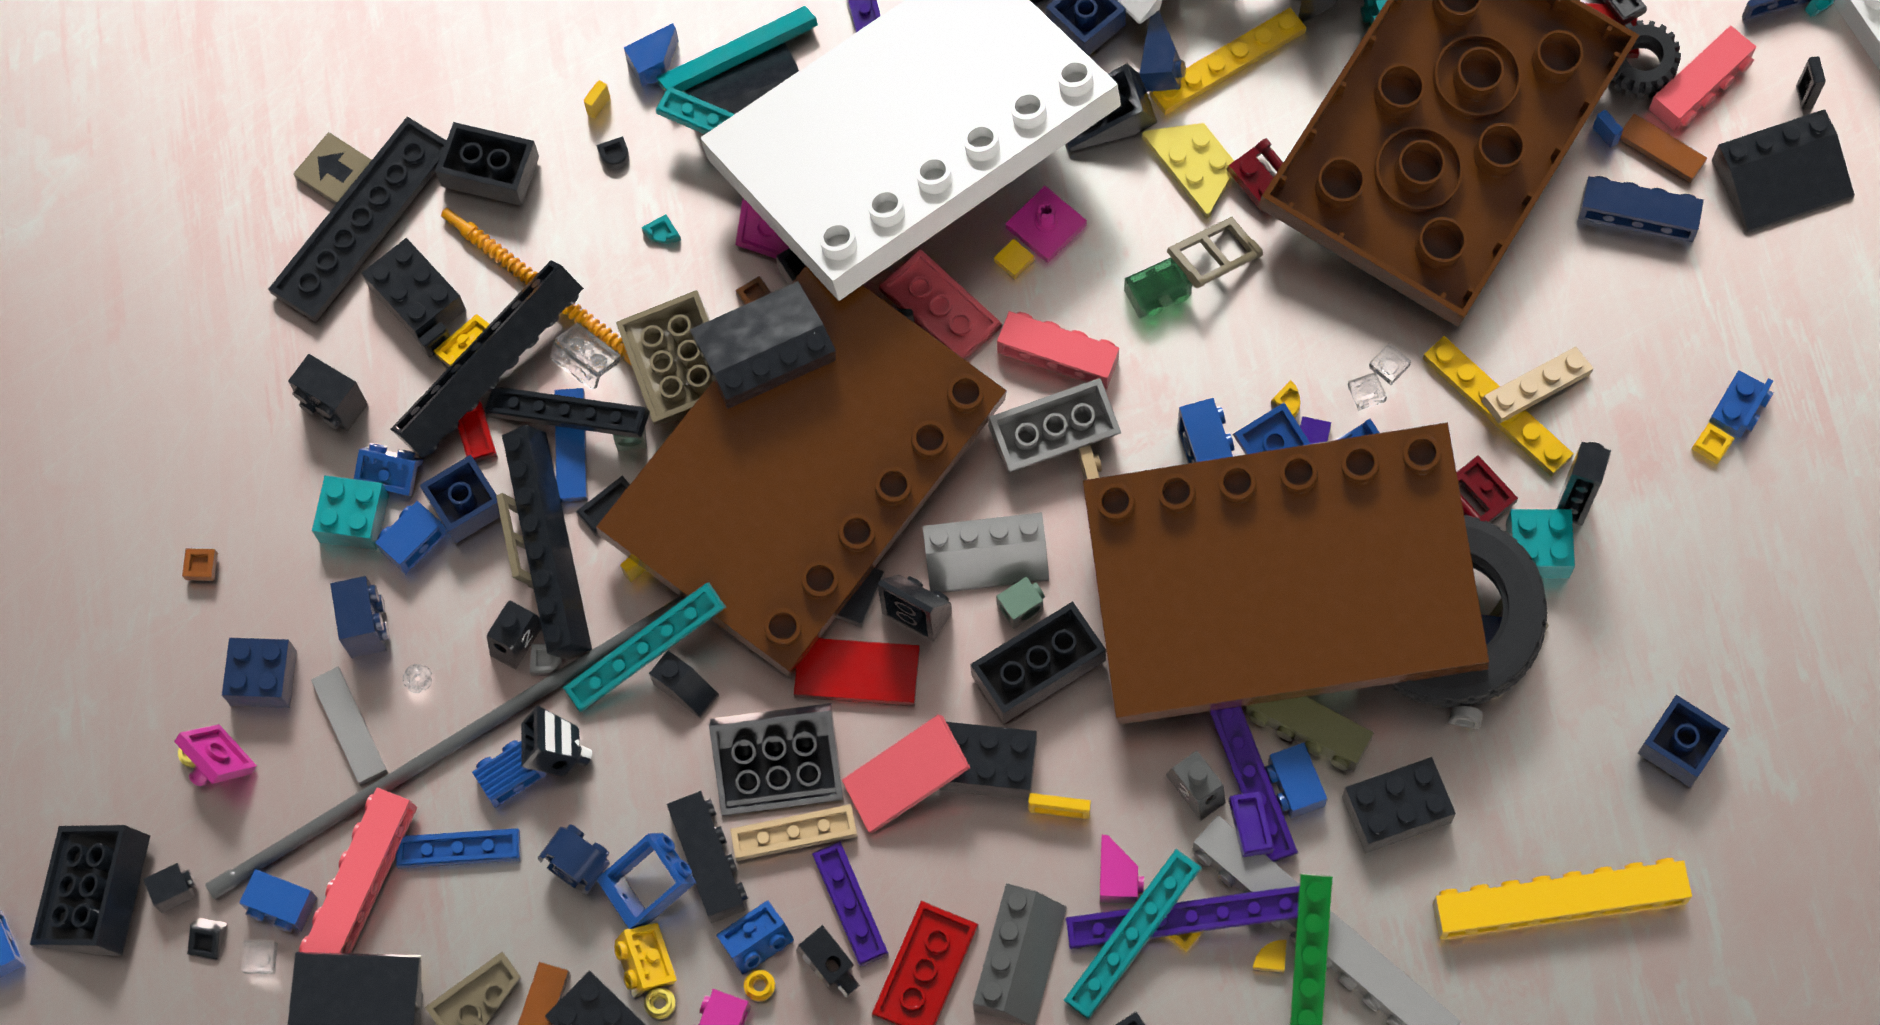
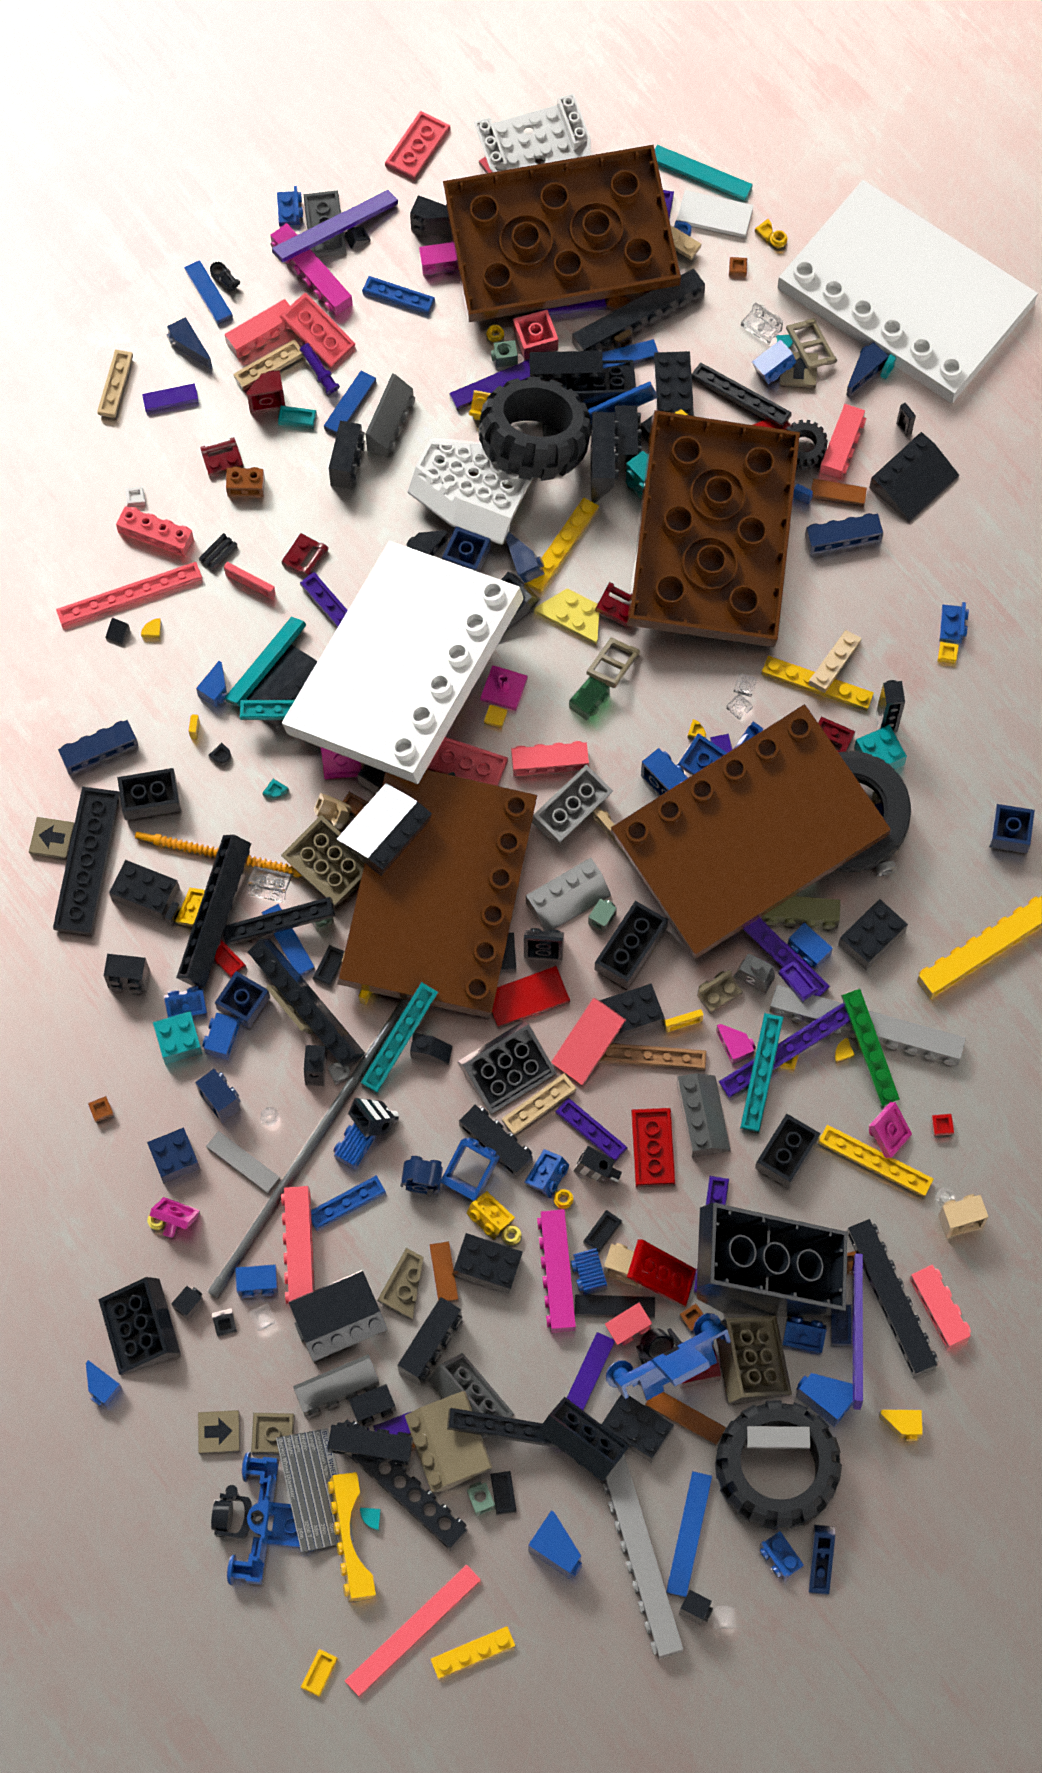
camera: 30 degrees left, 0 degrees up
none -> dark blue brick [58,719,138,775]
none -> tan brick [313,793,352,829]
none -> medium nougat tile [598,1043,707,1071]
none -> dark tan bracket [697,970,743,1014]

